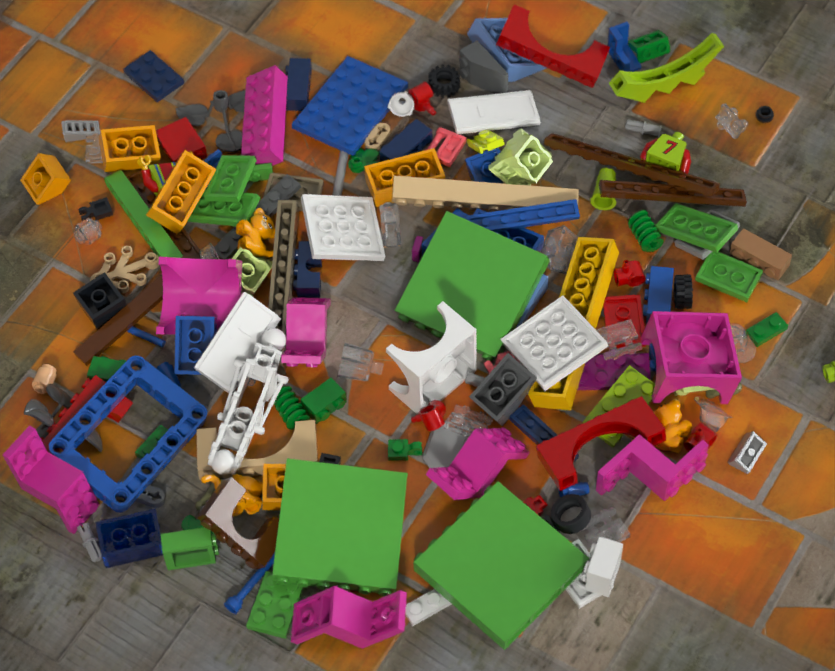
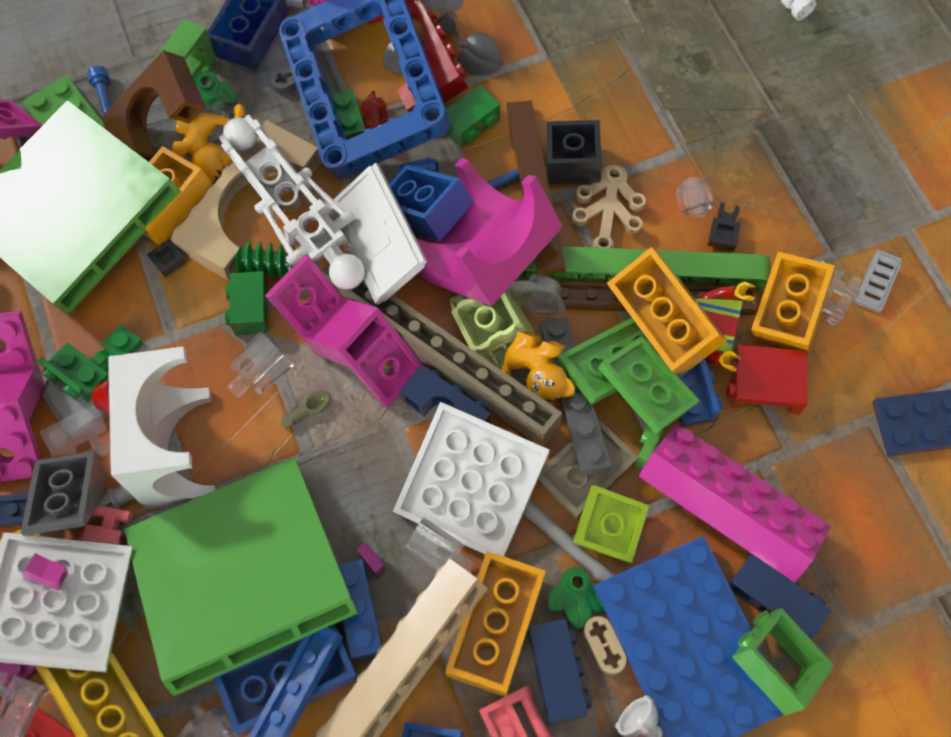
camera: 125 degrees right, 10 degrees up
light orange slope [20,153,71,205] -> none
light nougat brick [32,364,57,394] -> none
dark grey plant [176,90,246,152] -> none
none -> dark pink piece [21,553,68,591]
none -> green bracket [38,342,109,403]
none -> olive piece [281,390,331,428]
none -> clear red hinge [360,90,389,132]
none -> lime plate [573,485,649,563]
none -> bright green window [732,608,835,716]

